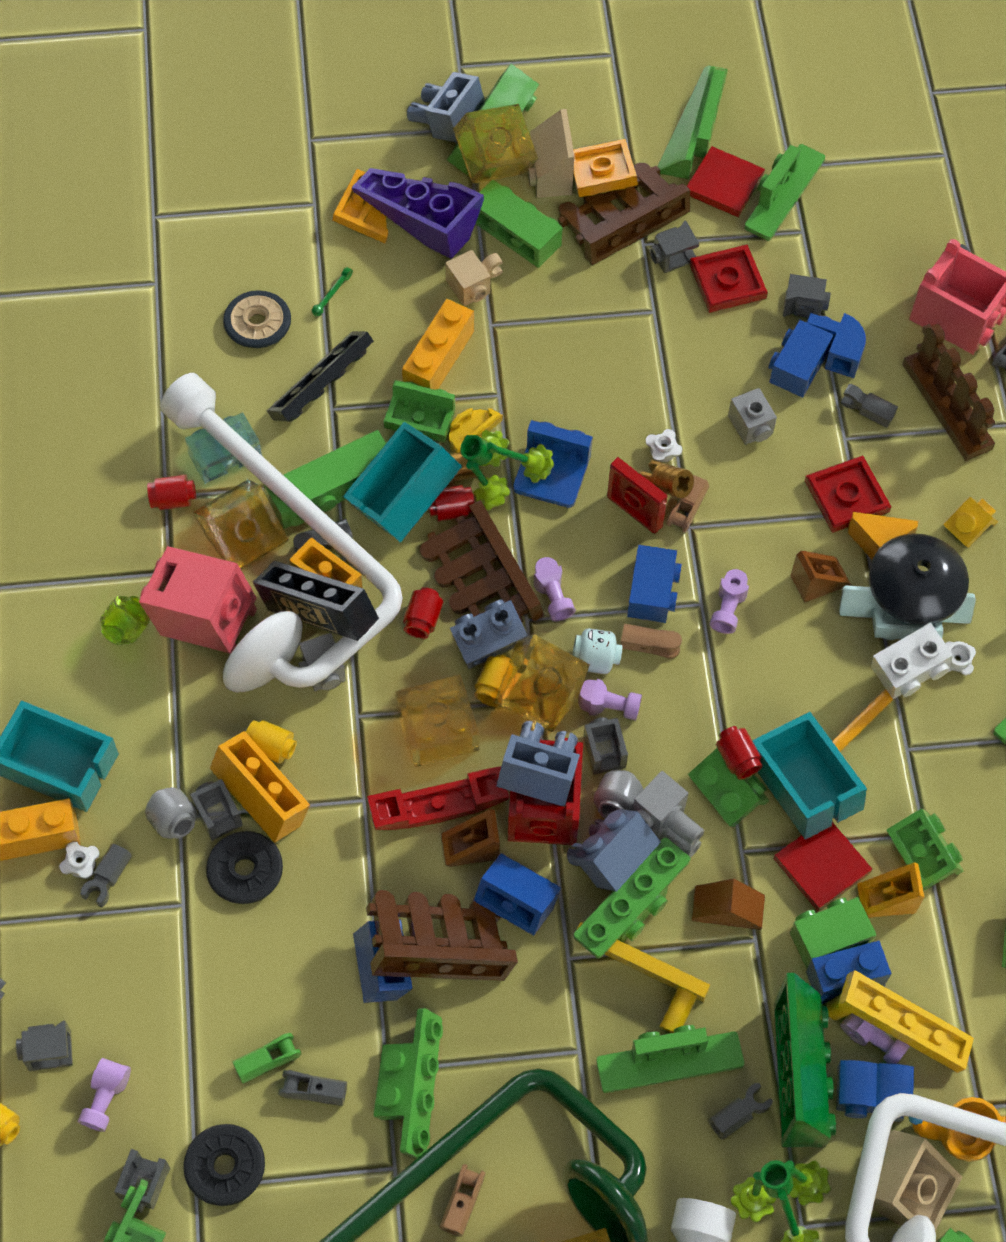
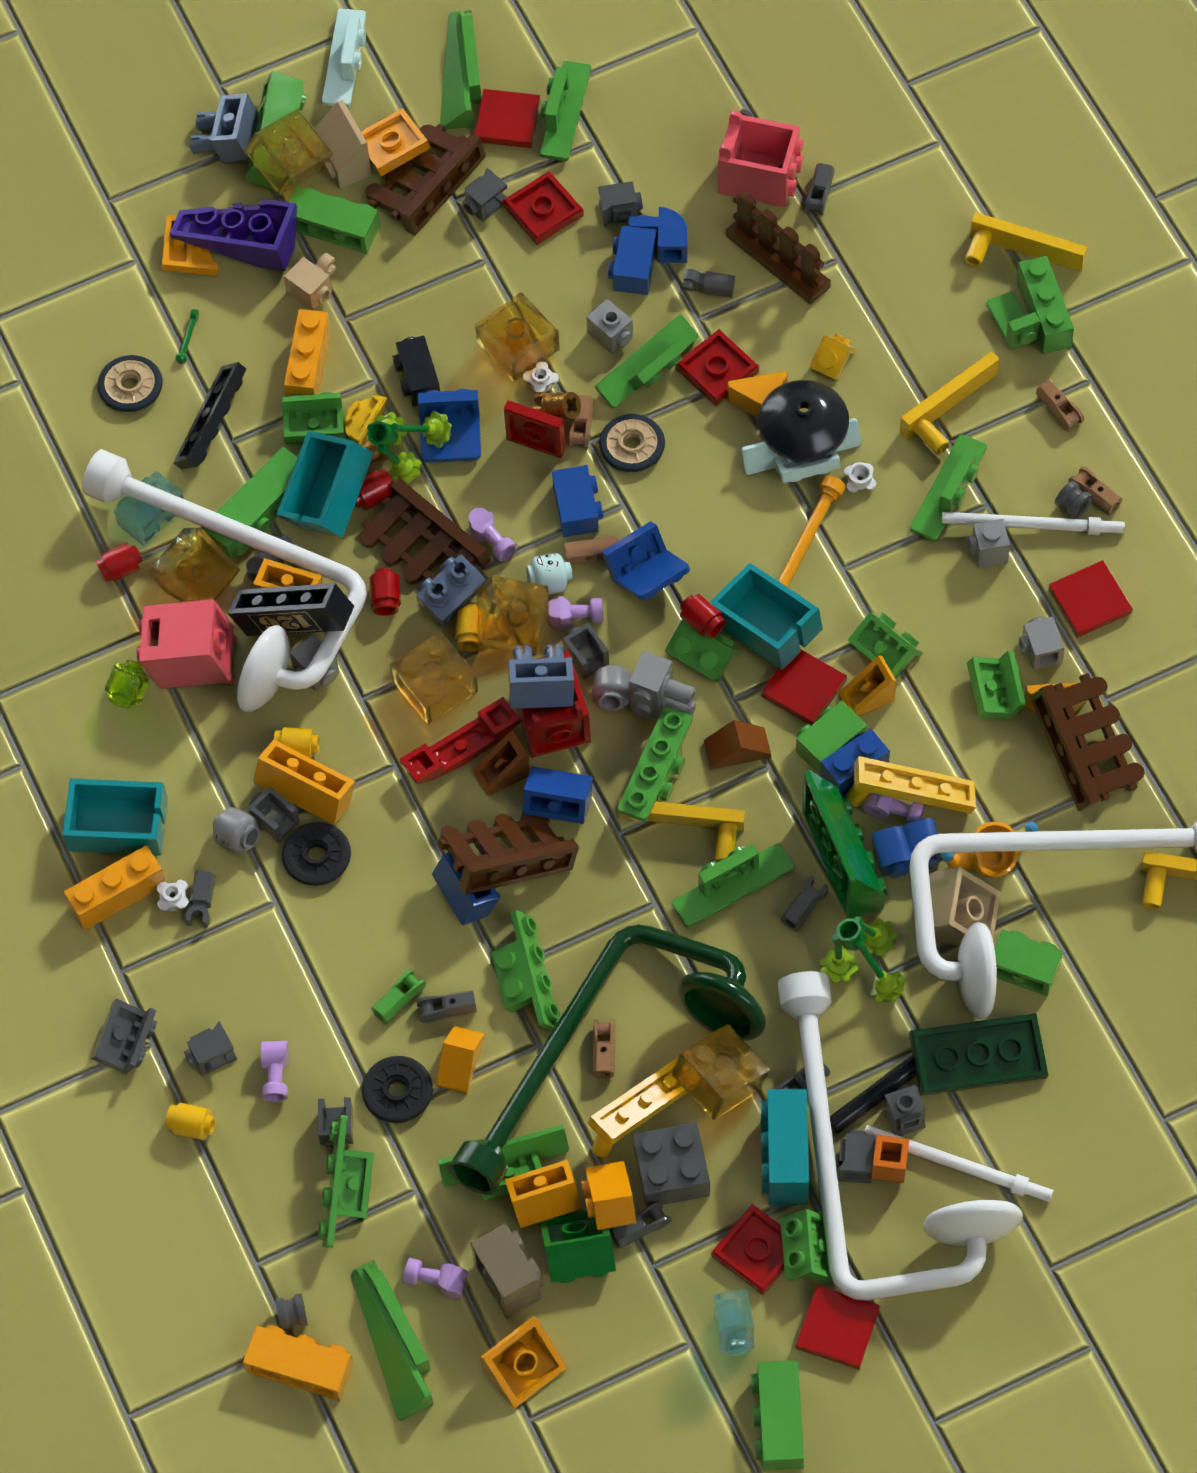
camera: 15 degrees left, 0 degrees up
sand blue brick [567,809,661,892] -> none
lavender leg [710,569,749,634] -> none
dark orange slope [790,551,851,603] -> none
white brick [871,622,953,699] -> none
none -> light aqua bracket [322,9,366,107]
none -> black brick [392,335,440,407]
none -> light orange slope [436,1026,485,1094]
none -> clear yellow brick [475,292,560,382]
none -> bright green bracket [595,315,699,408]
none -> wheel [599,414,665,472]
none -> blue bracket [601,521,690,600]

